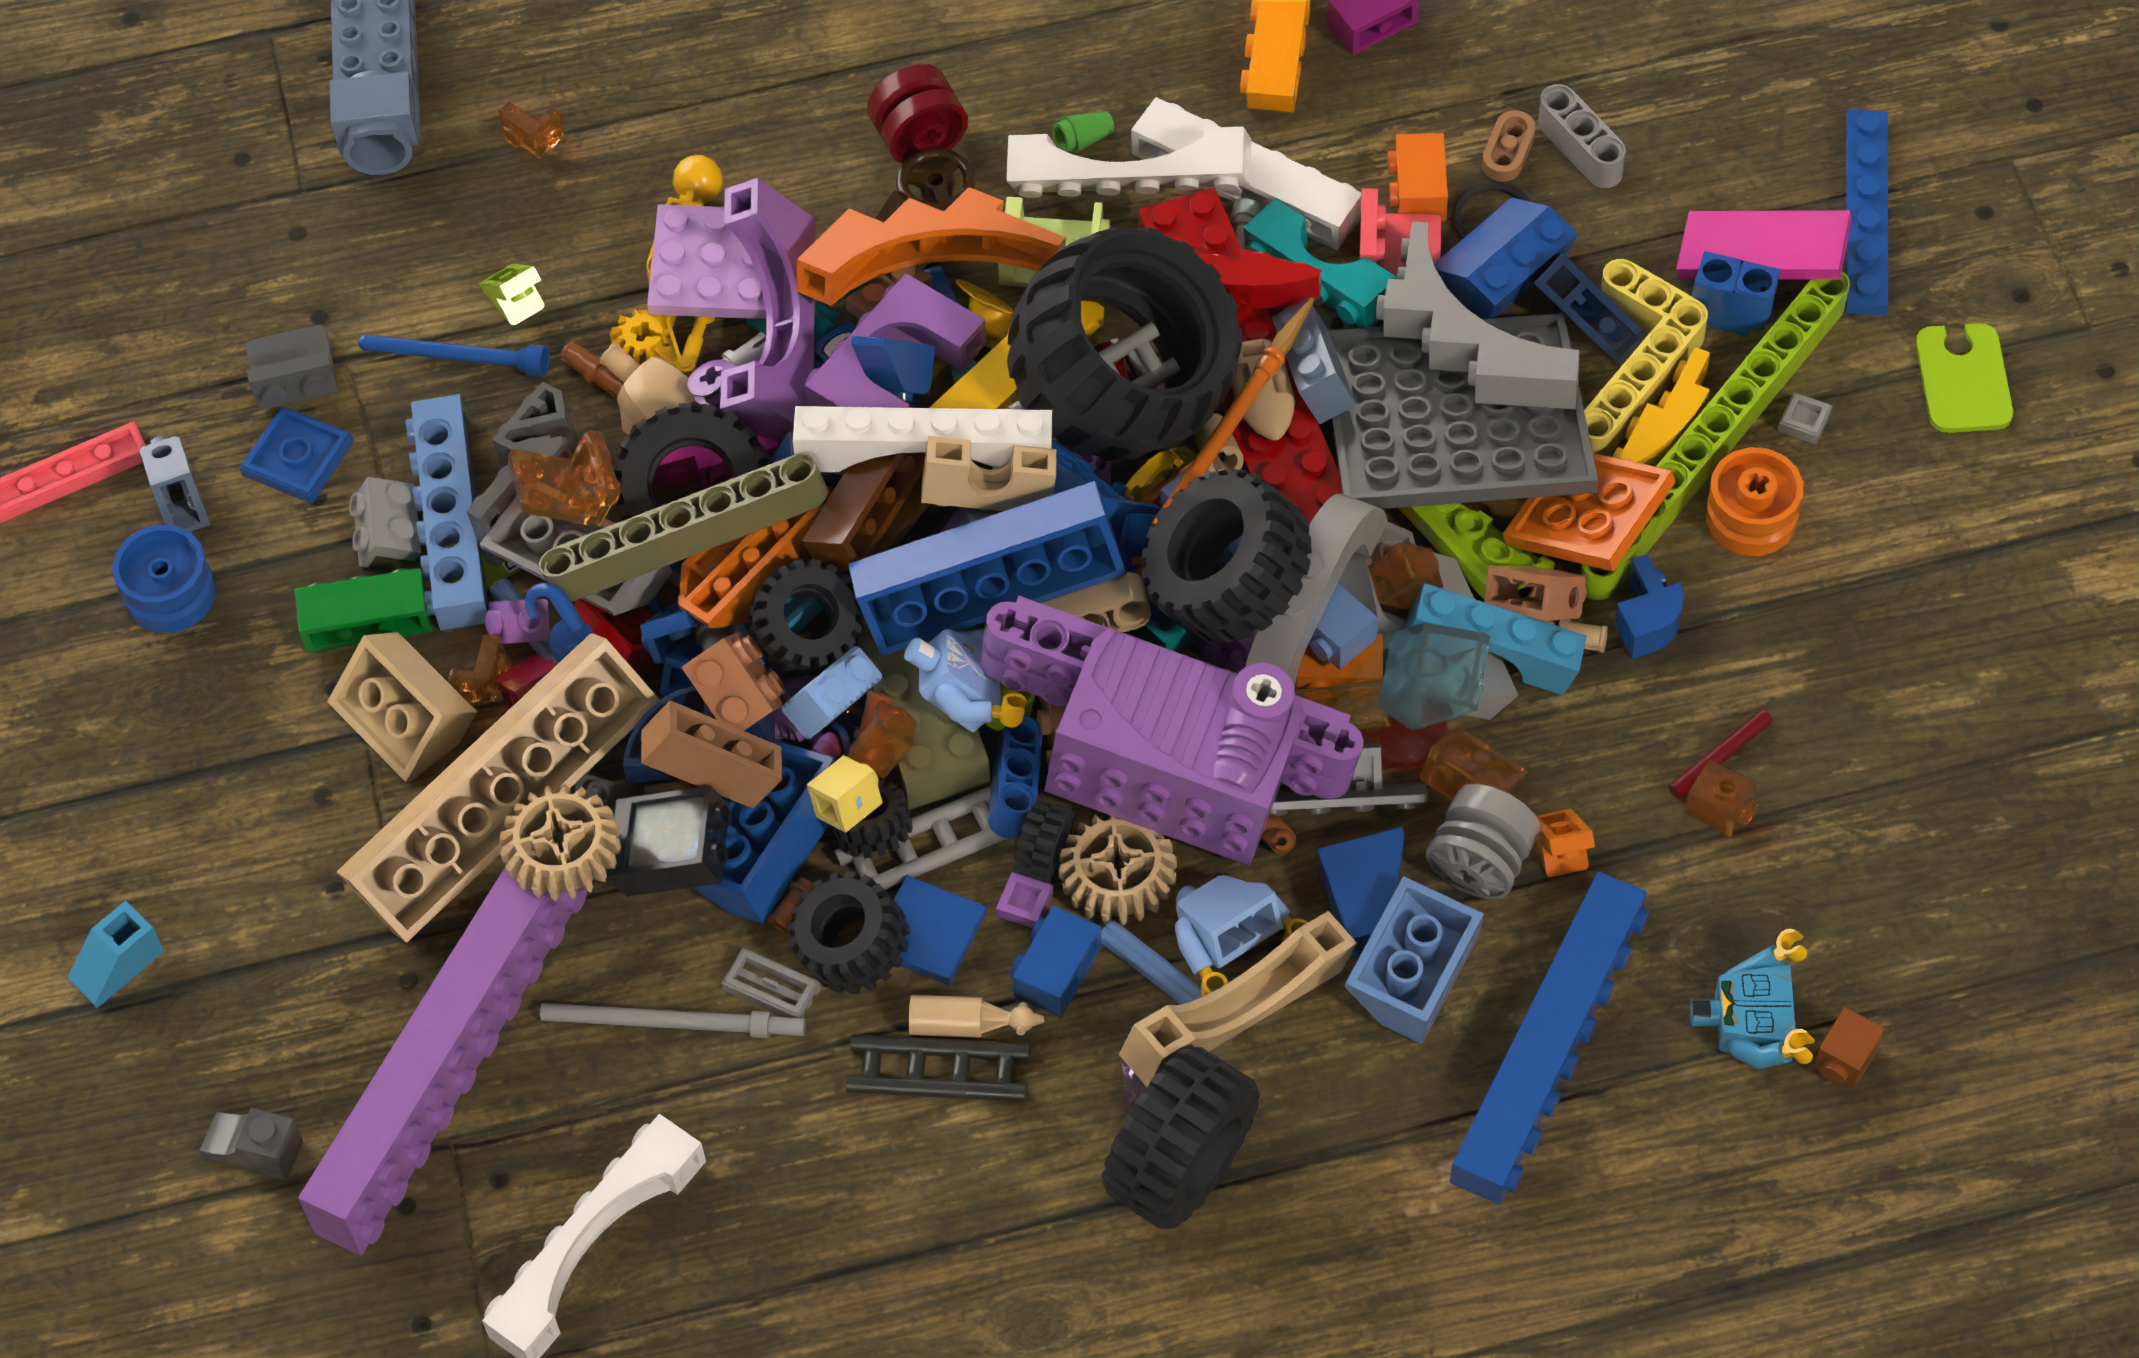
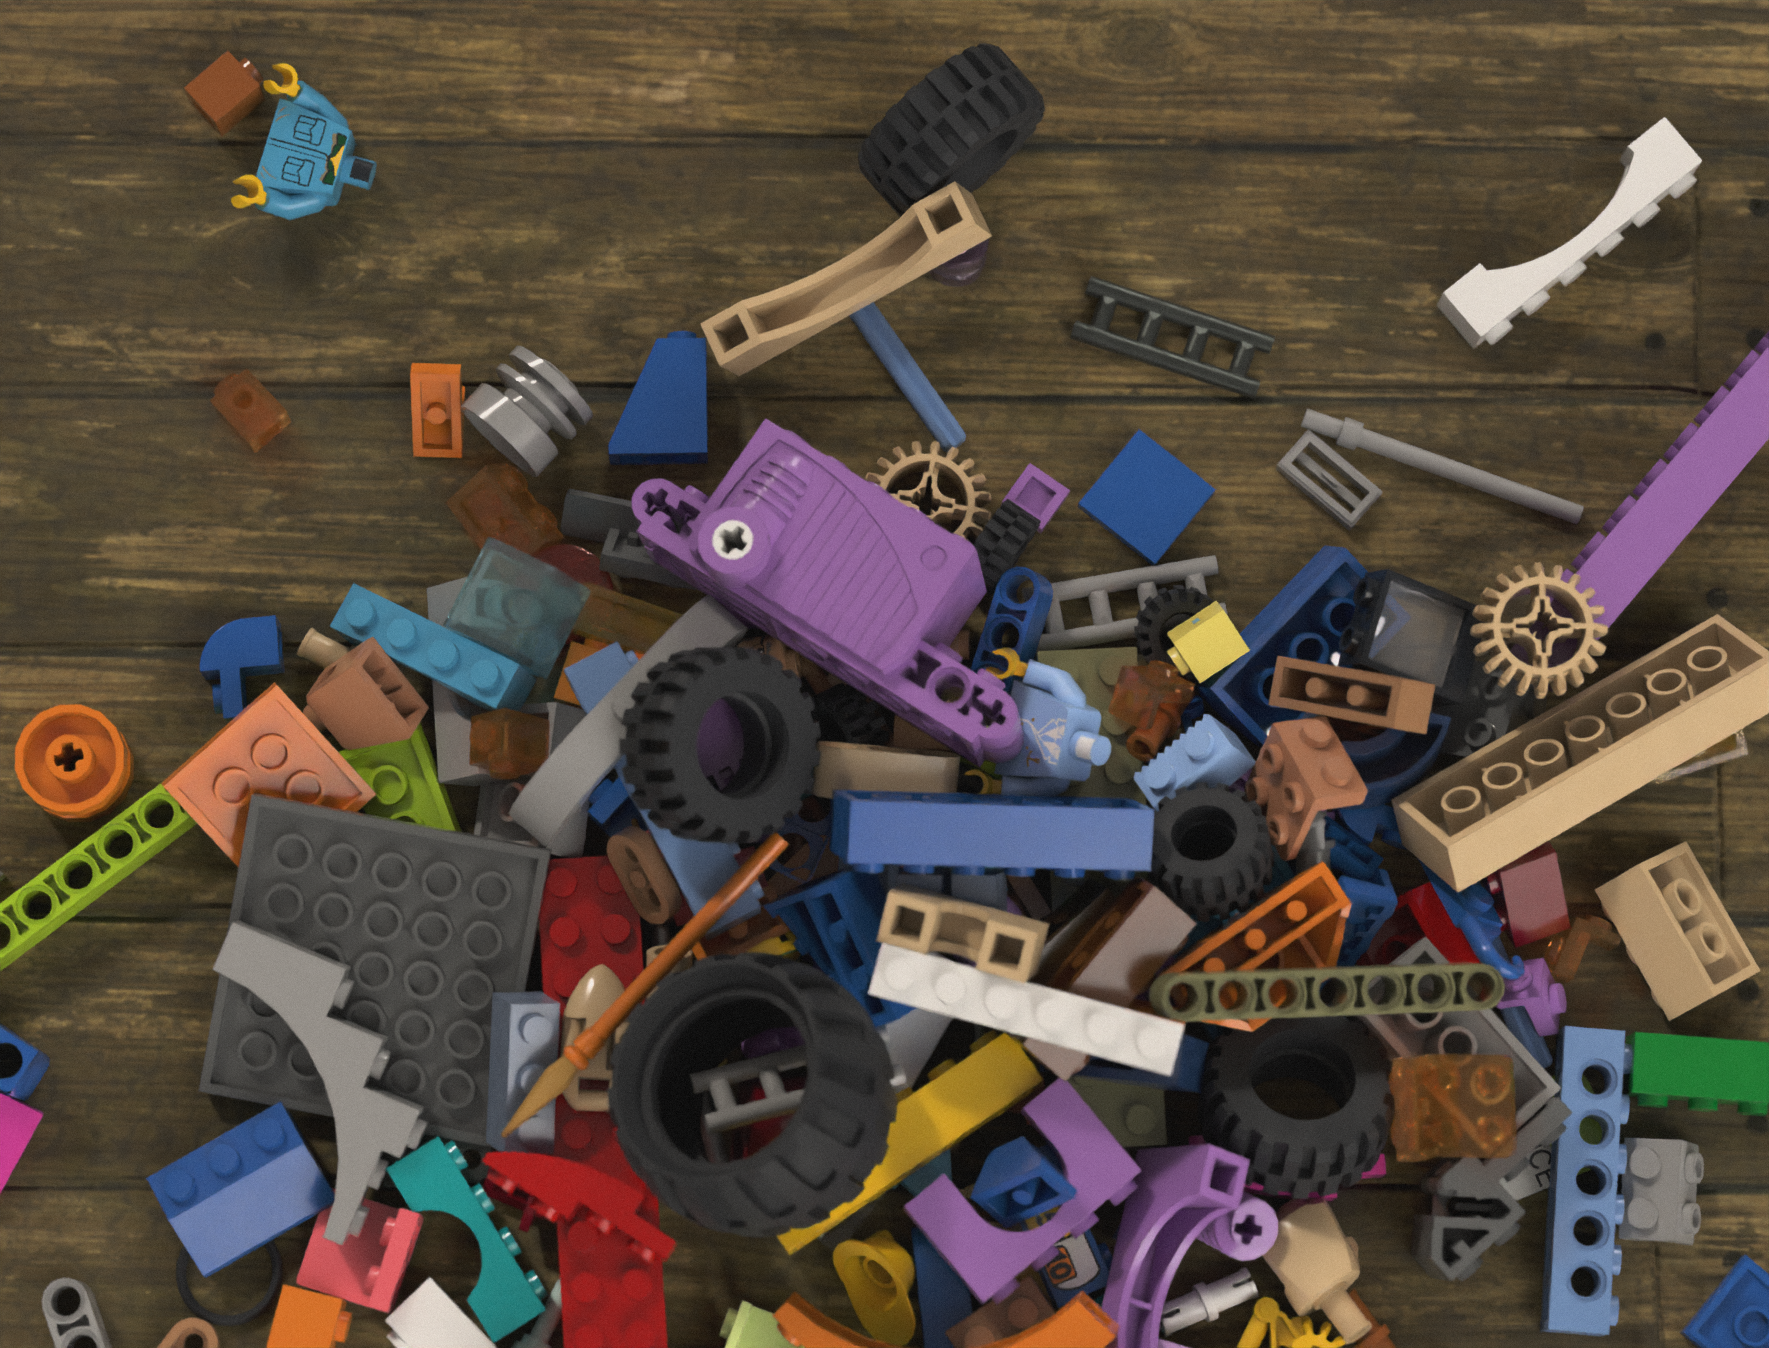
camera: 175 degrees left, 20 degrees up
dark orange pin [767,877,815,936] -> none
black tyre [787,871,910,994] -> none
tan wheel [909,995,1044,1038] -> none
blue brick [1010,906,1102,1018] -> none
light blue torso [1175,875,1308,998] -> none
medium blue slope [1345,876,1484,1044] -> none
blue brick [1450,871,1650,1205] -> none
dark blue slope [1532,253,1648,367] -> none
light yellow beam [1584,259,1708,456] -> none
yellow slope [1613,347,1710,467] -> none
dark red bar [1668,709,1773,799] -> none

